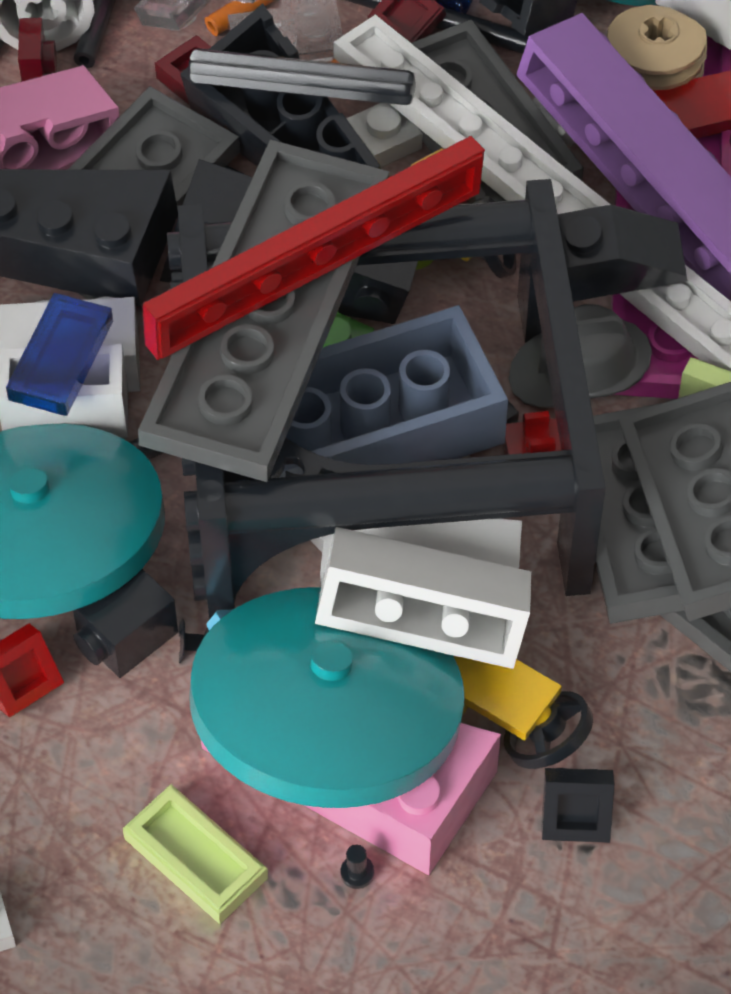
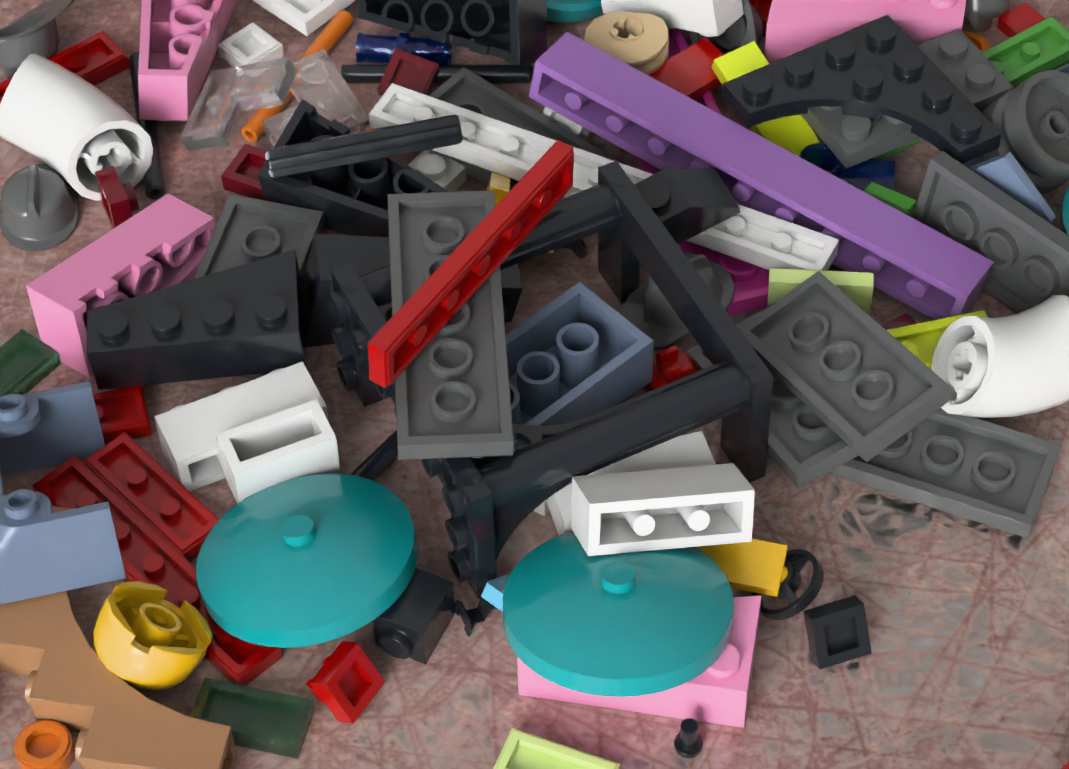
camera: 20 degrees left, 5 degrees down
clear blue tile [6,293,113,416] -> none

